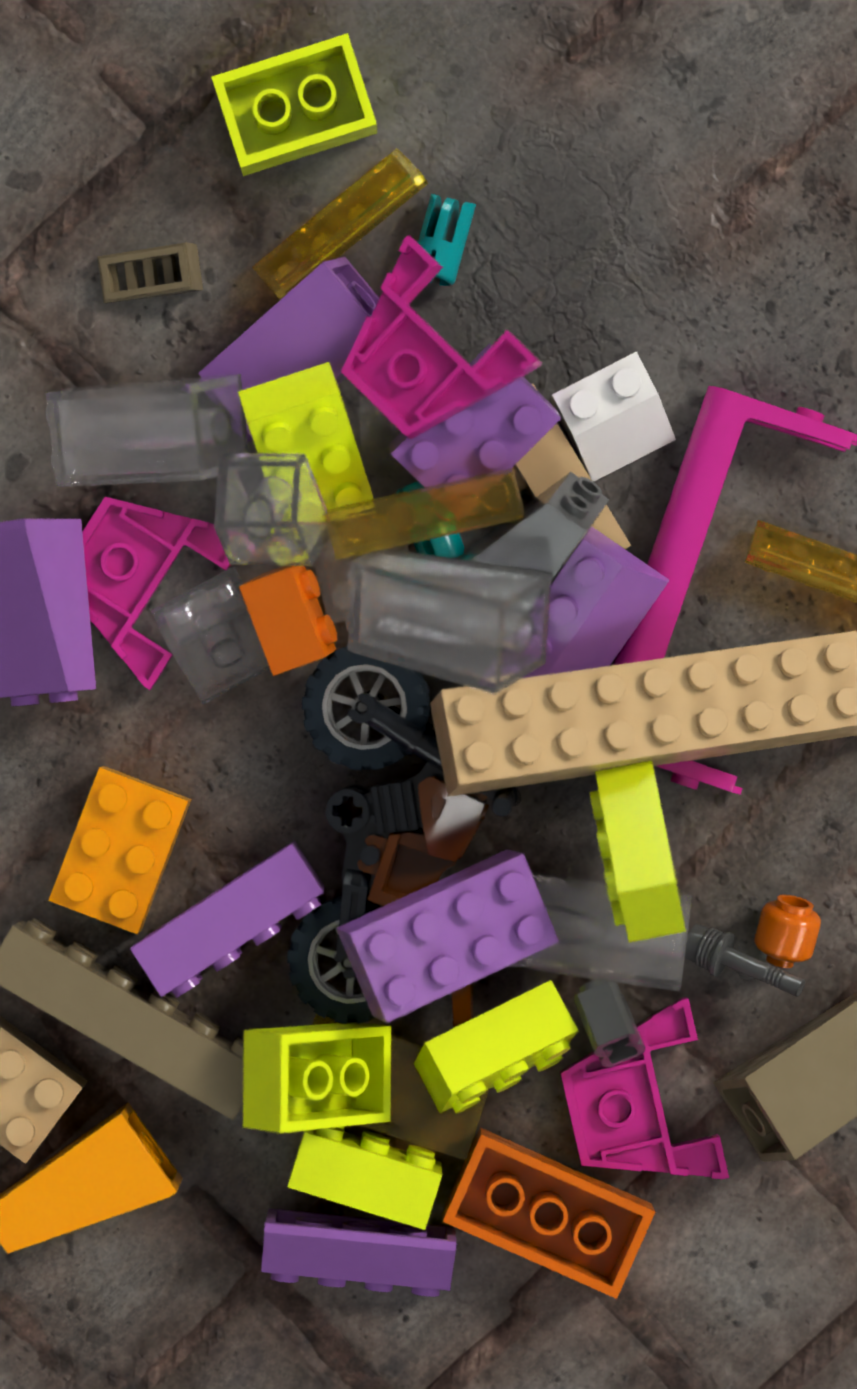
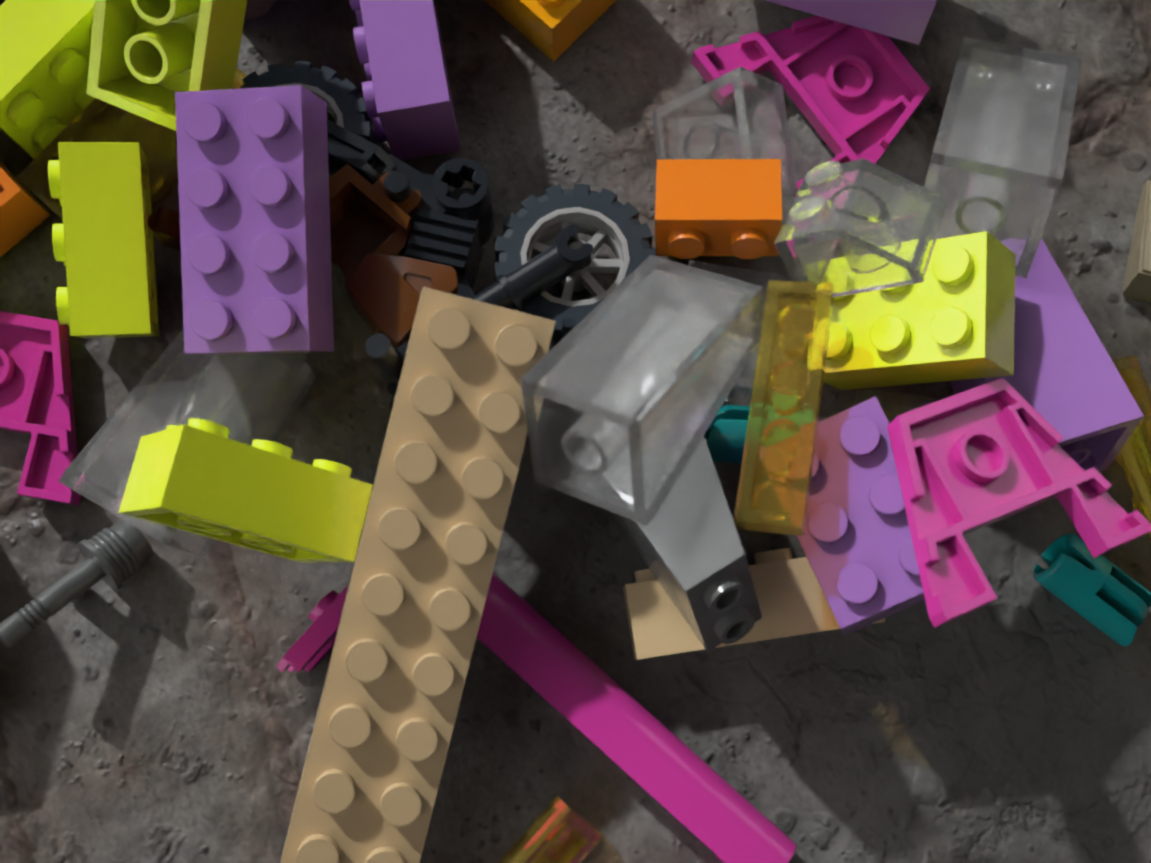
camera: 120 degrees right, 10 degrees down
medium lavender slope [483,526,669,684] -> none
white slope [549,351,676,482] -> none
dark grey brick [574,978,645,1067] -> none
orange head [754,895,821,968] -> none

